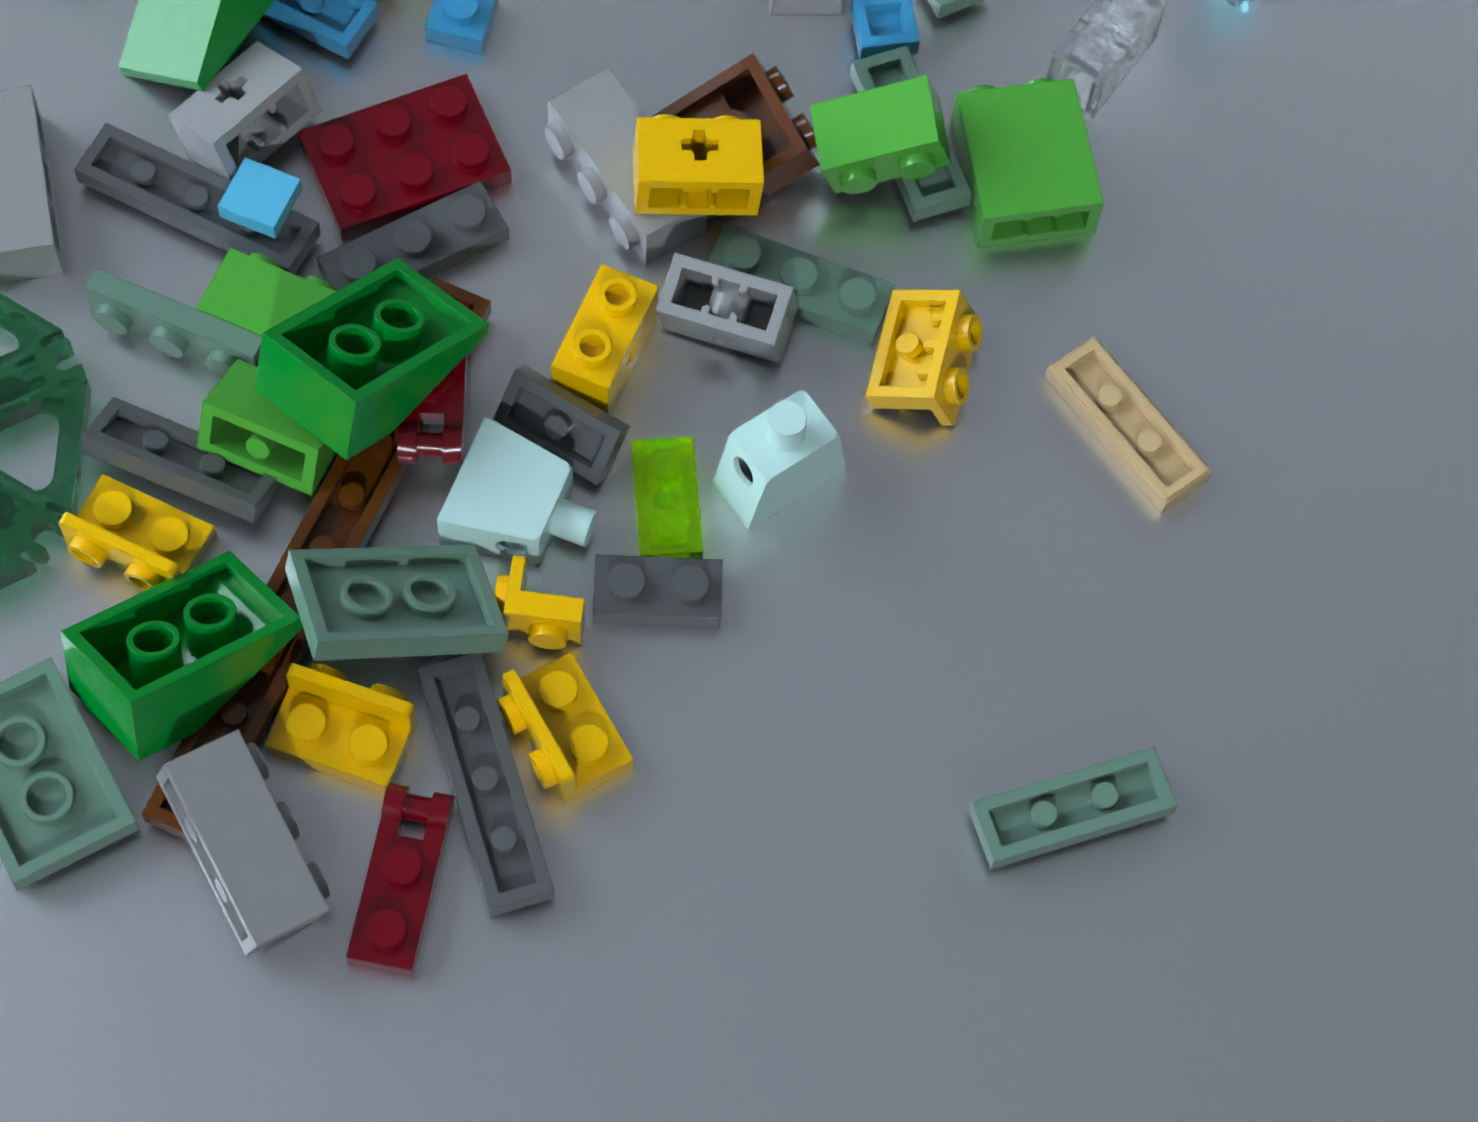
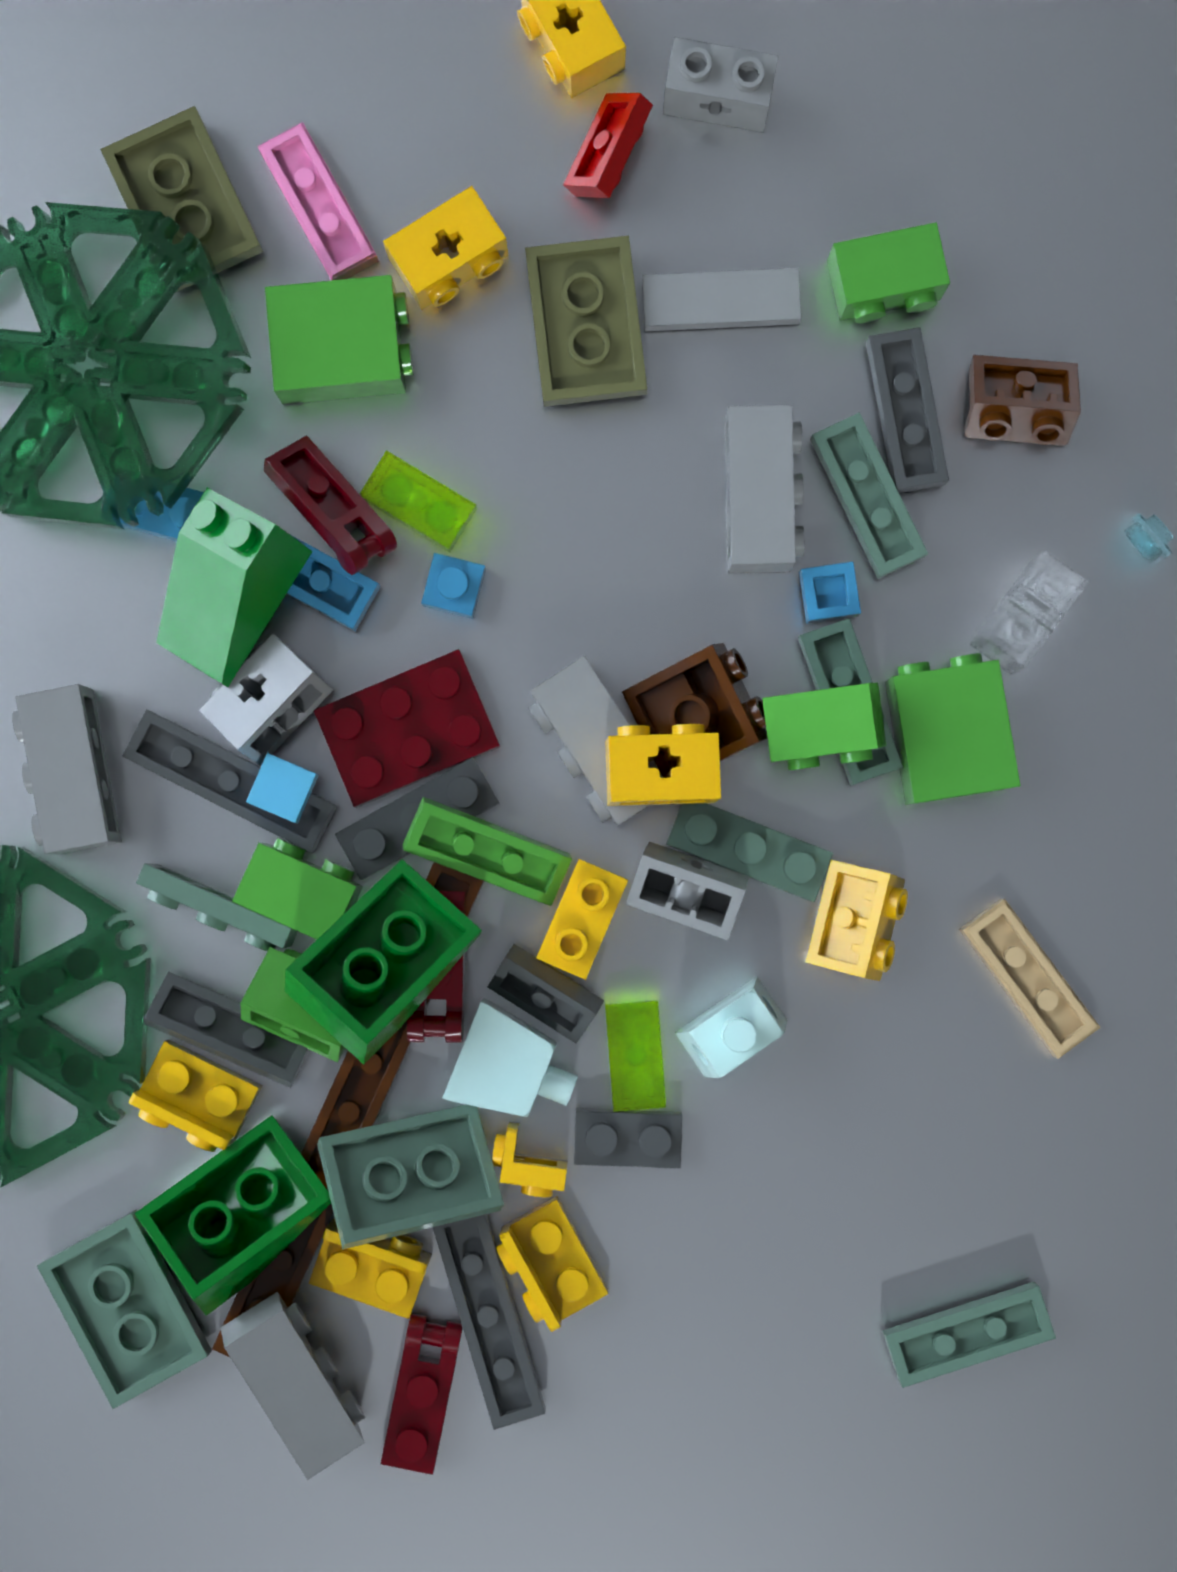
camera: 10 degrees right, 20 degrees up
none -> bright green plate [403,797,572,906]

